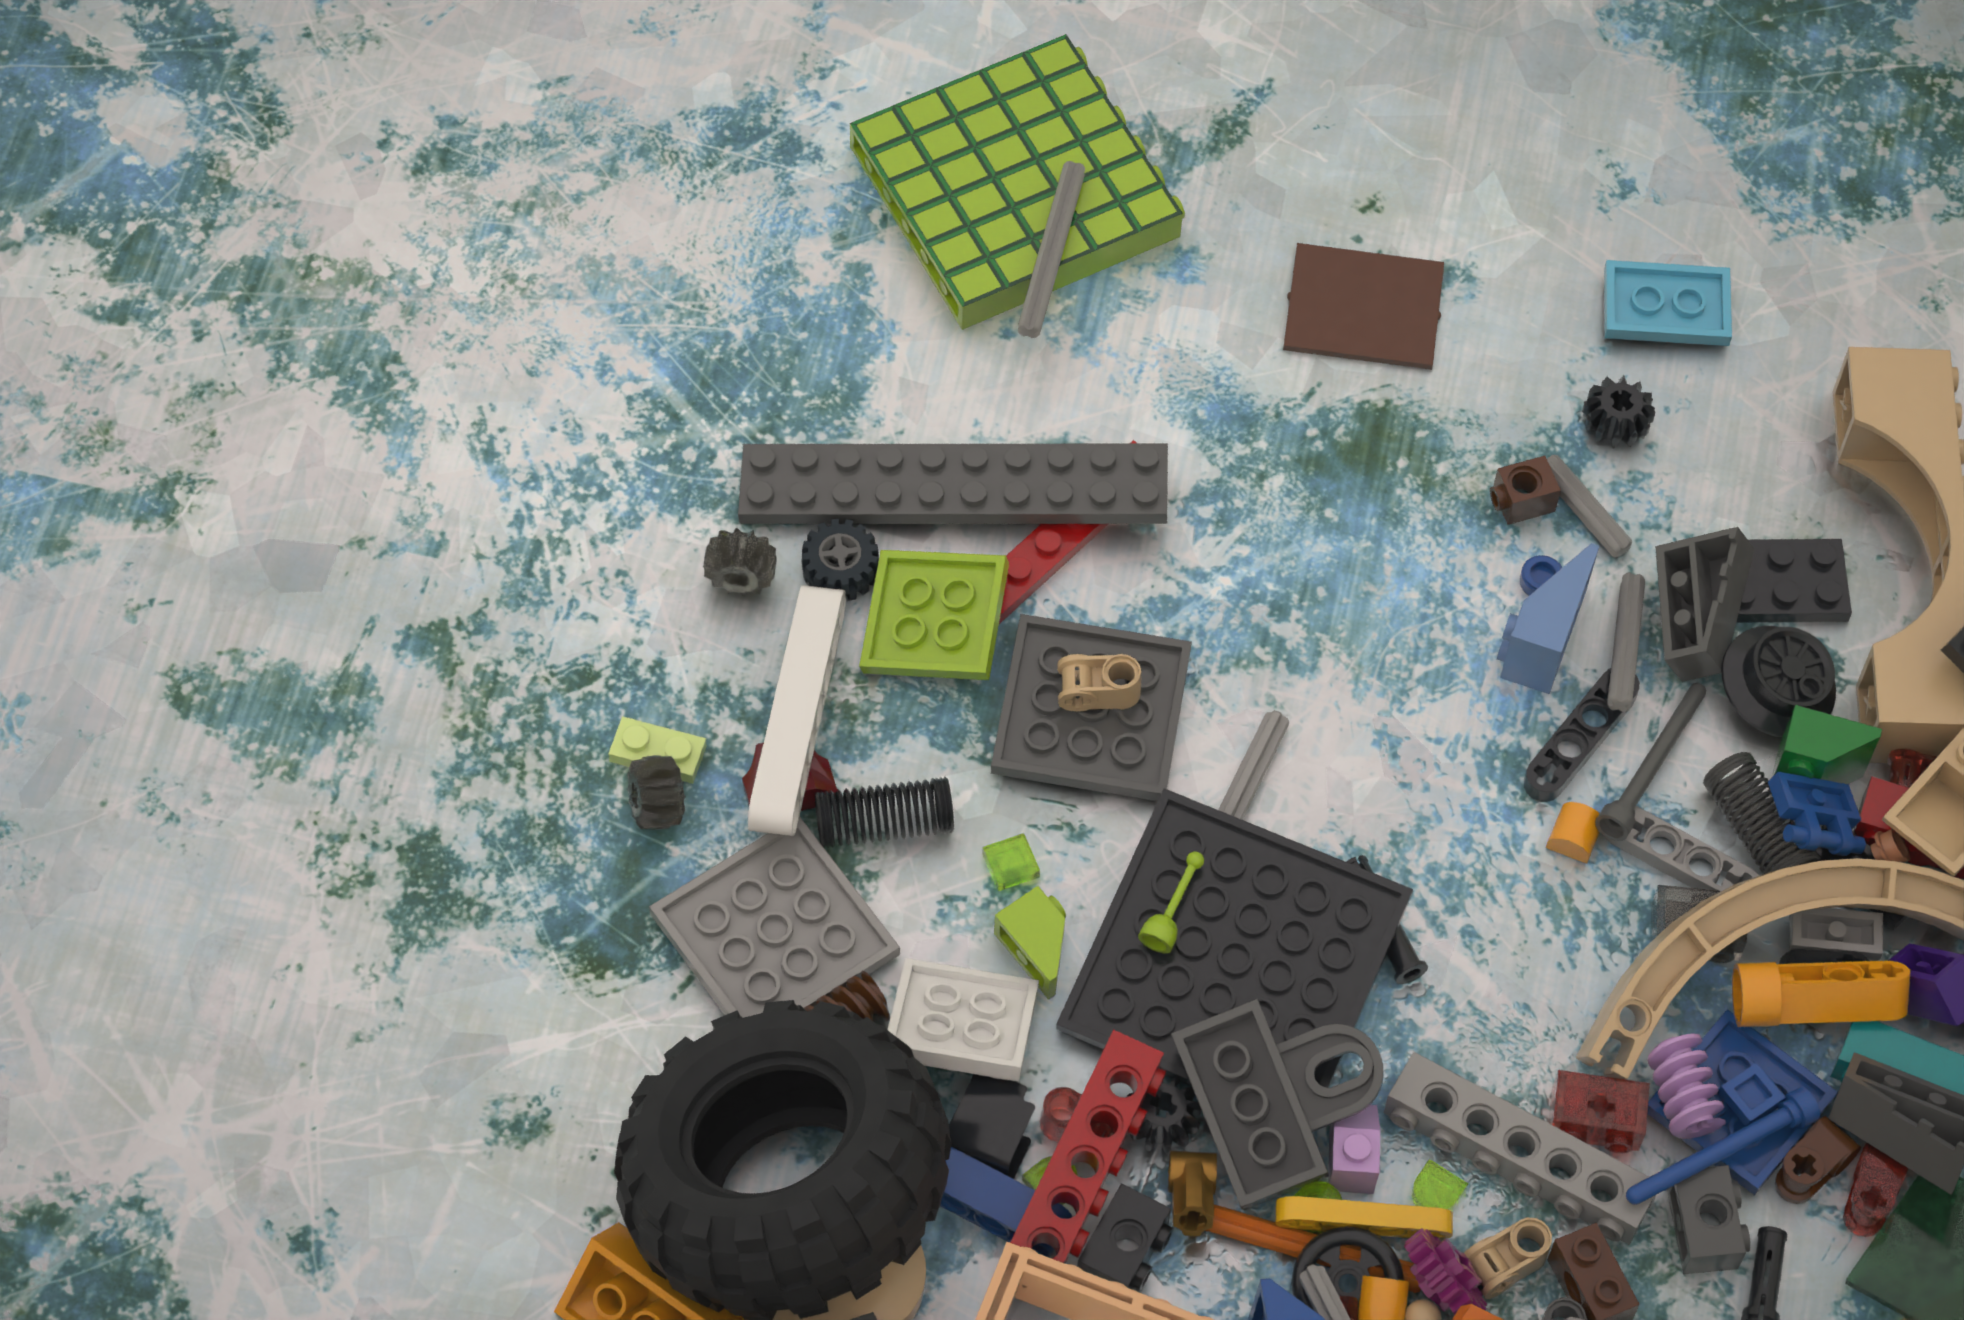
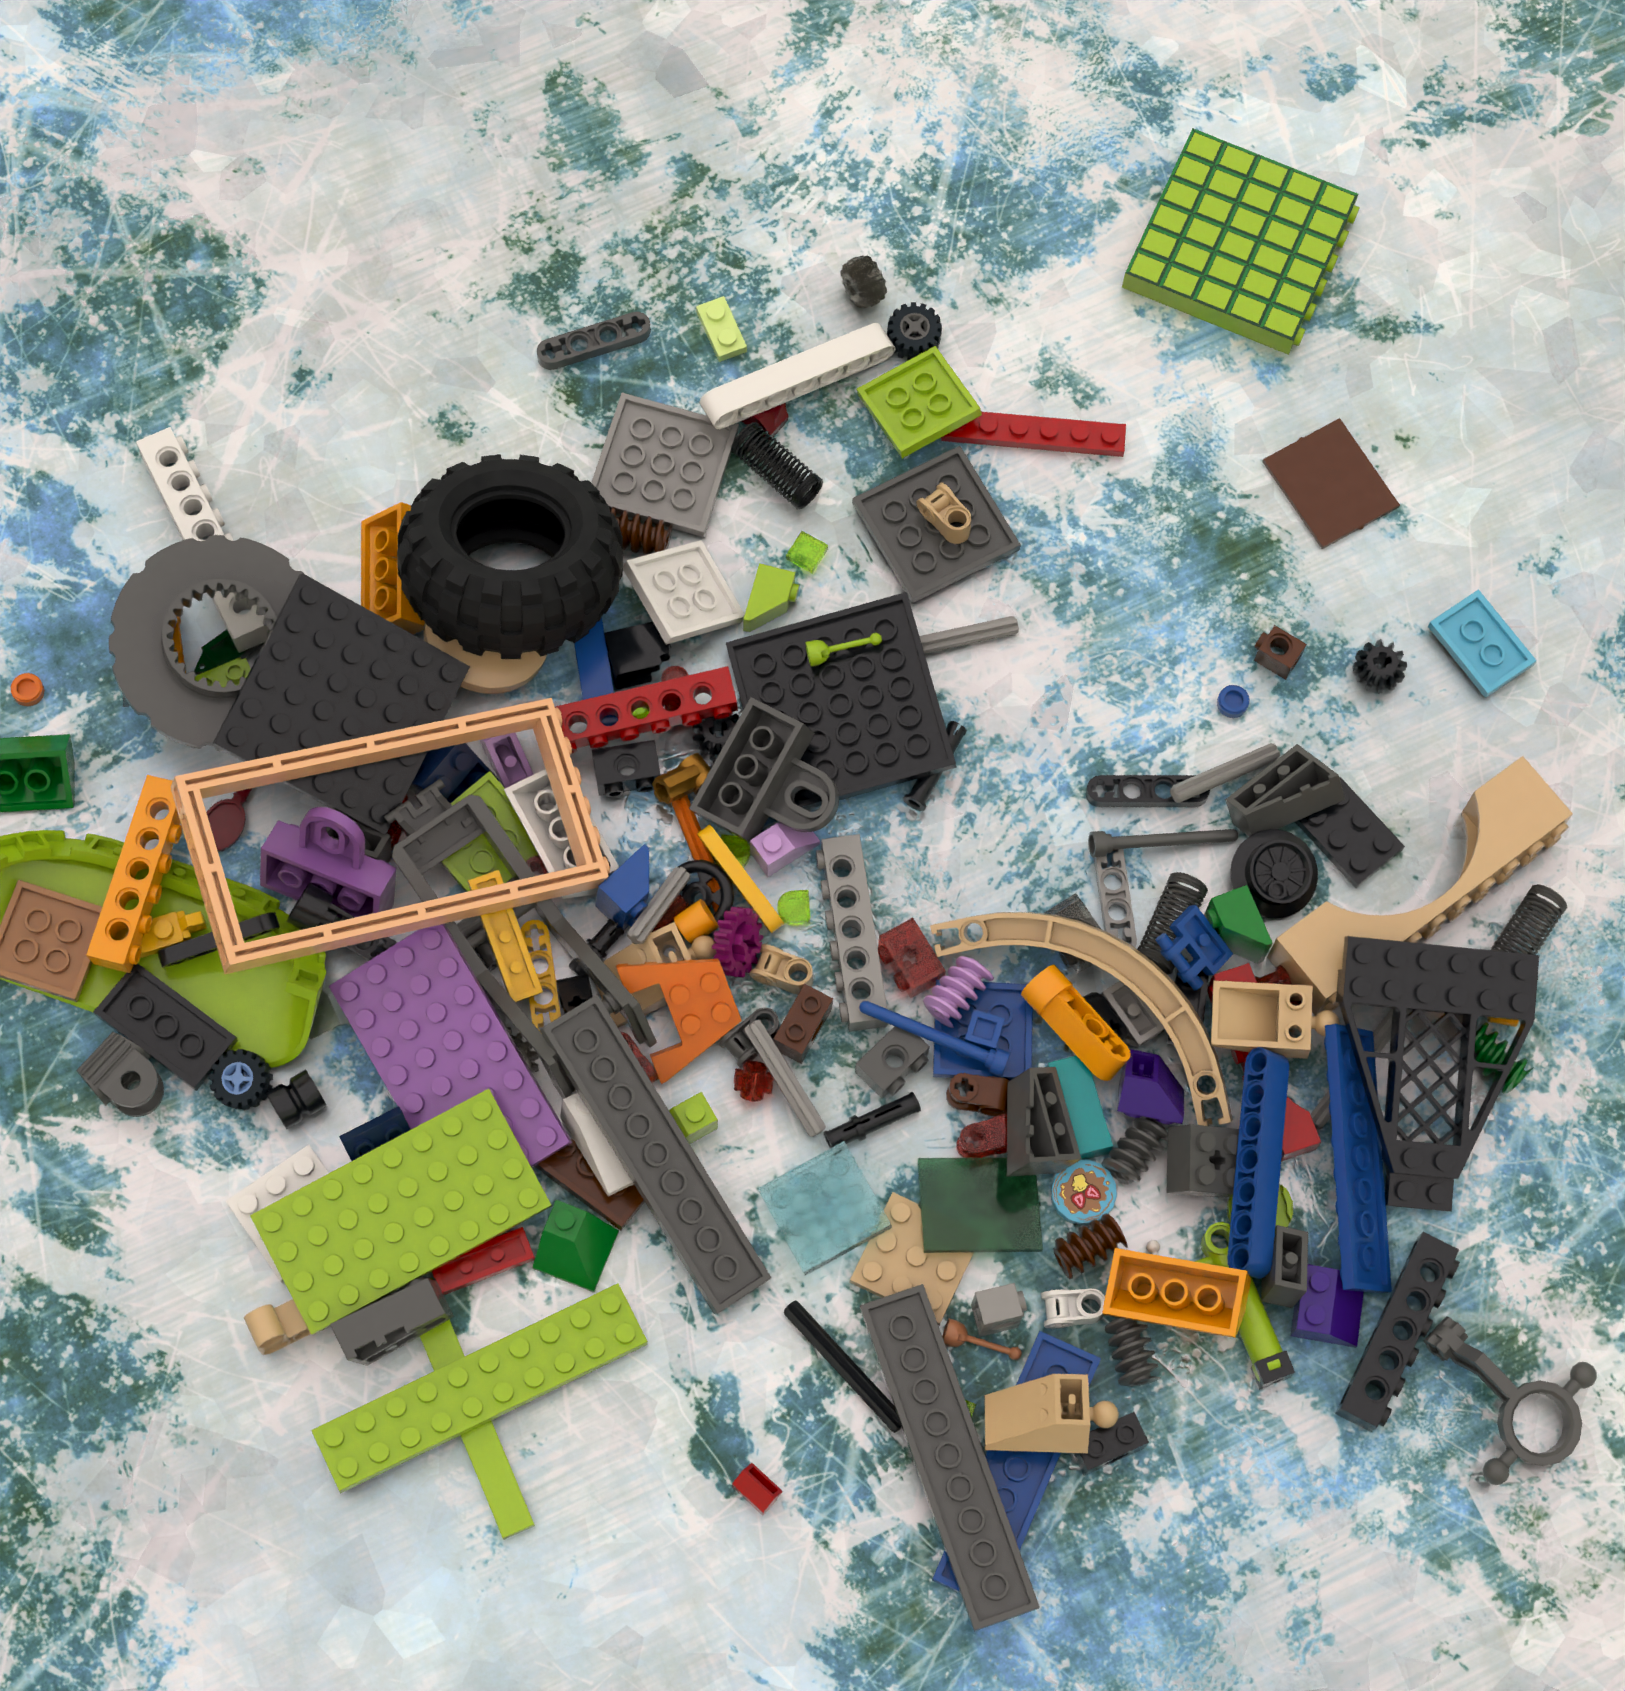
camera: 50 degrees right, 10 degrees up
clear smoke gear [626,755,686,830] -> none
dark grey plate [738,443,1168,524] -> none
light grey axle [1018,161,1085,338] -> none
medium blue slope [1497,543,1600,694] -> none
light orange brick [1546,802,1600,864] -> none
light grey axle [1547,454,1632,558] -> none
nougat plate [1870,829,1910,863] -> none
none -> dark grey beam [537,312,651,370]

